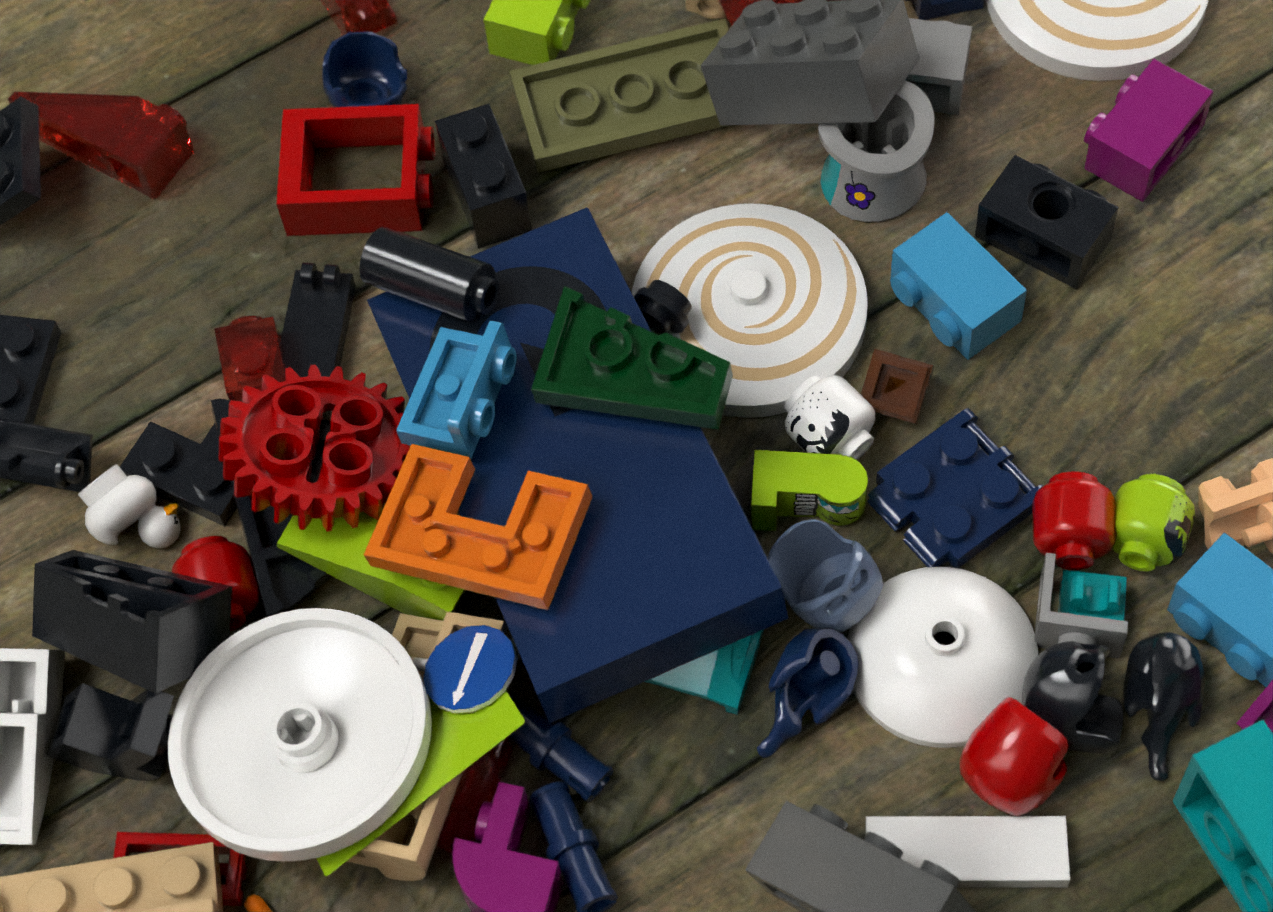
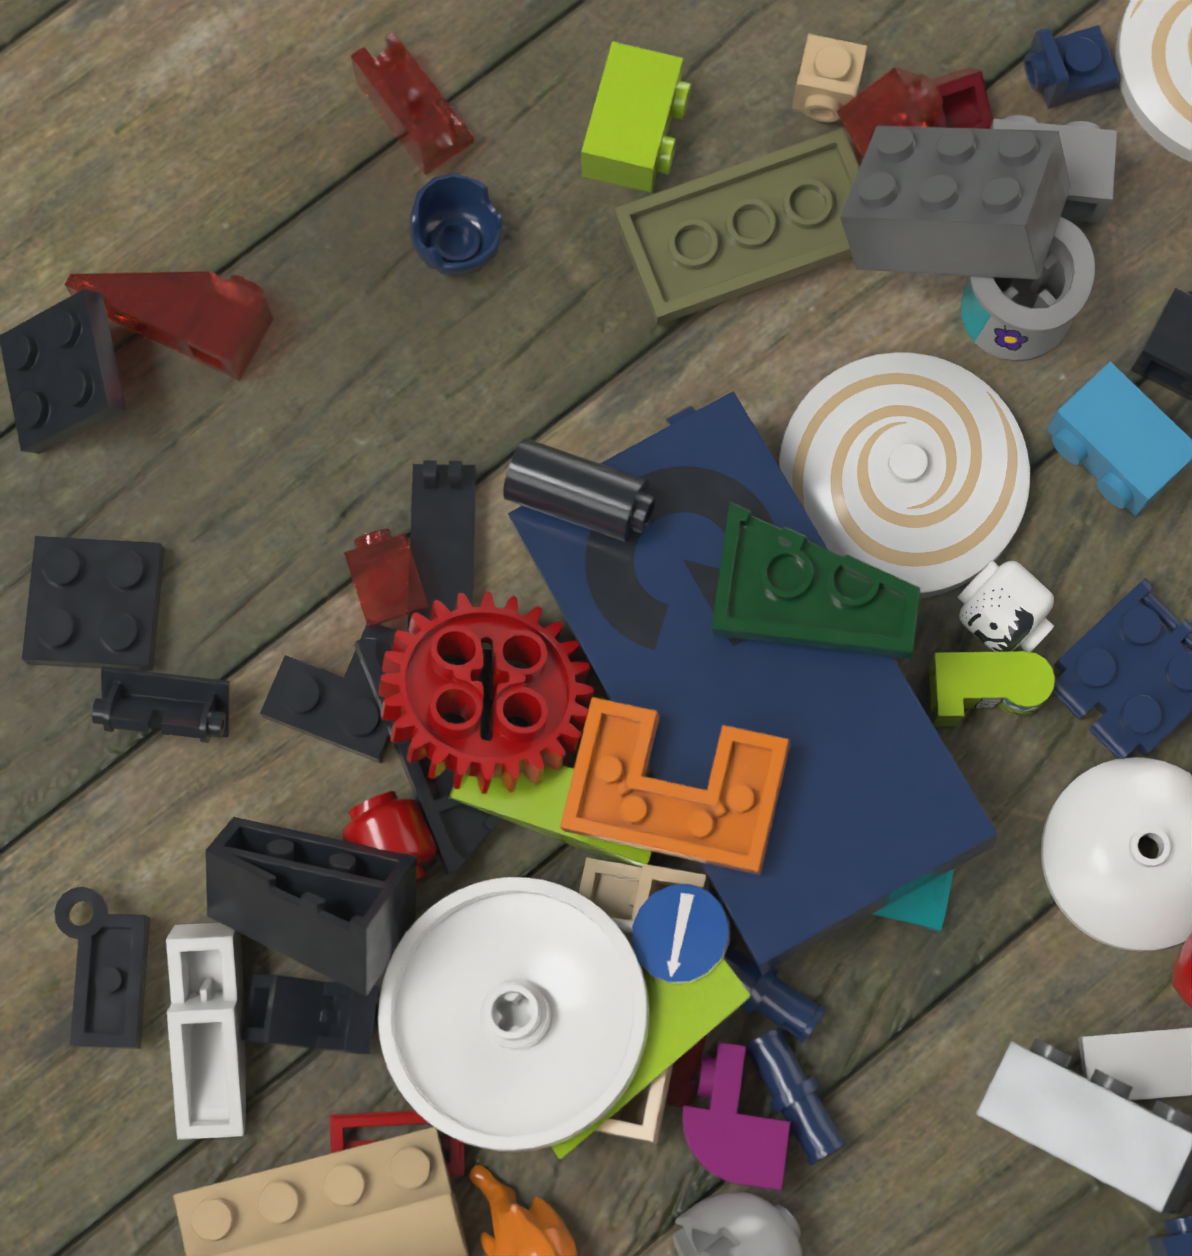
camera: 10 degrees left, 15 degrees up
white animal [78,464,181,549] -> none
red window [276,104,435,236] -> none
dark azure bracket [396,321,517,459] -> none
black brick [435,103,532,249] -> none
black plate [634,280,692,334] -> none
dark blue piece [757,629,859,758] -> none
sand blue helmet [768,519,884,633] -> none
reddish brown tile [861,349,934,425] -> none

